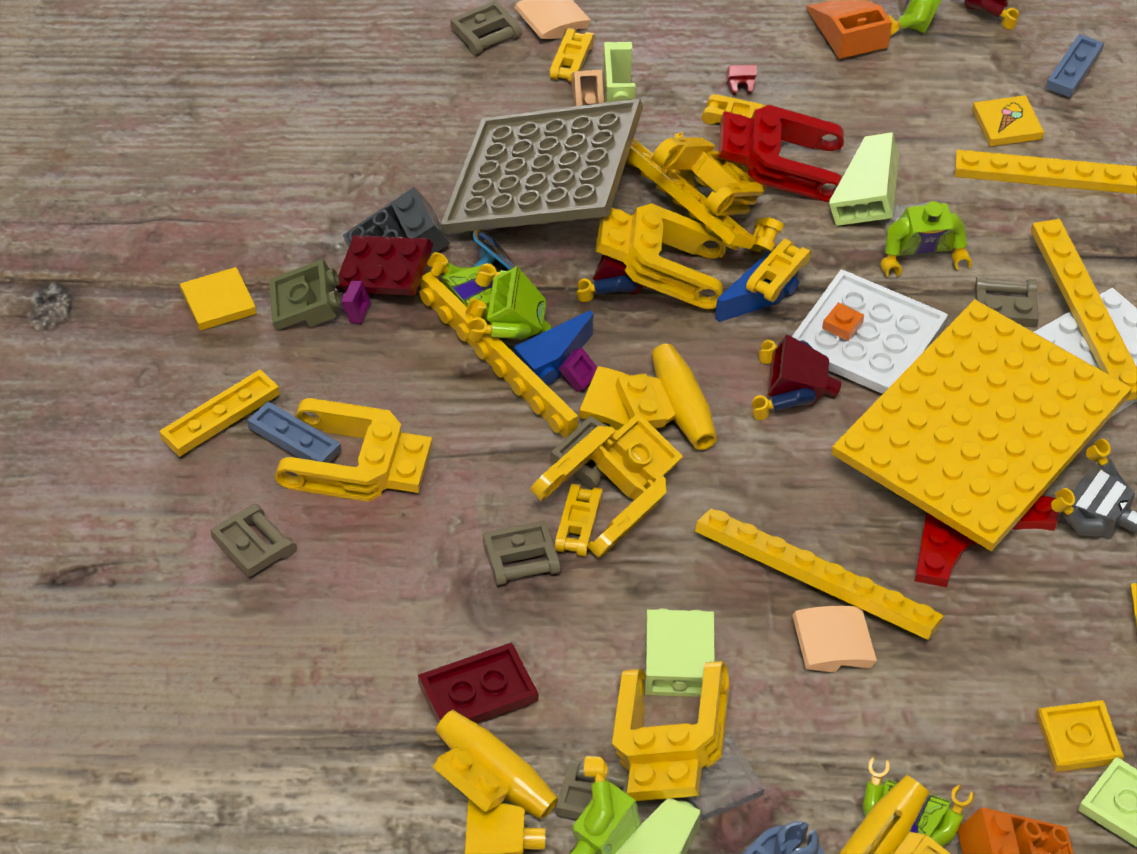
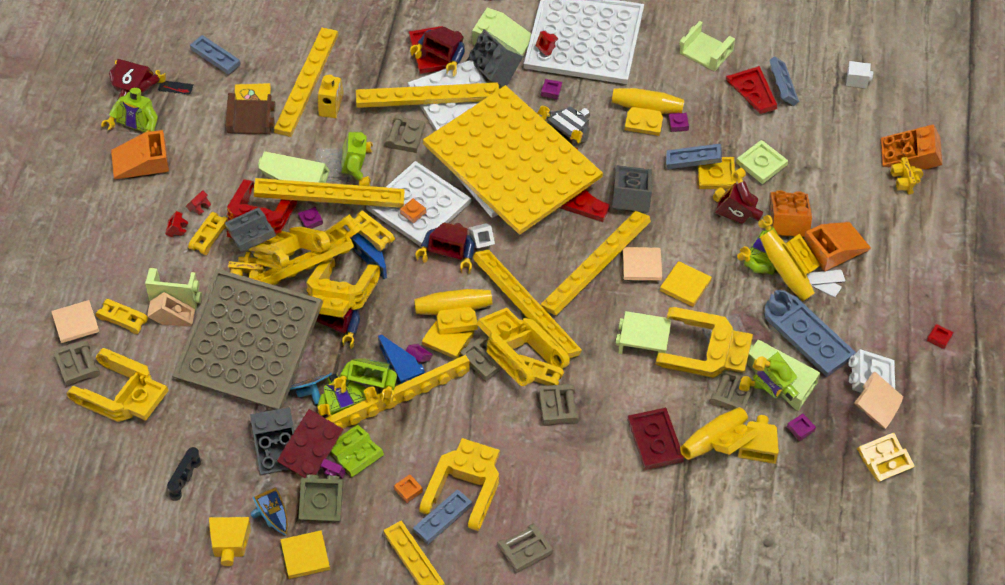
camera: 80 degrees left, 5 degrees up
none -> yellow plate [66,348,169,422]
none -> black sticker [158,81,194,95]
none -> black plate [167,447,201,501]
none -> red tile [185,190,211,215]
none -> yellow torso [209,517,251,566]
none -> reddish brown panel [225,93,276,135]
none -> dark grey slope [225,207,276,252]
none -> shield [251,487,288,536]
none -> yellow plate [254,178,405,208]
none -> magenta plate [298,207,323,229]
none -> yellow torso [318,75,344,119]
none -> lime slope [330,425,384,477]
none -> orange plate [394,474,423,503]
none -> white brick [469,223,495,248]
none -> yellow plate [473,249,582,358]
none -> dark grey slope [612,165,652,213]
none -> yellow tile [660,261,712,307]
none -> sand blue plate [666,144,722,169]
none -> dark red torso [713,168,763,223]

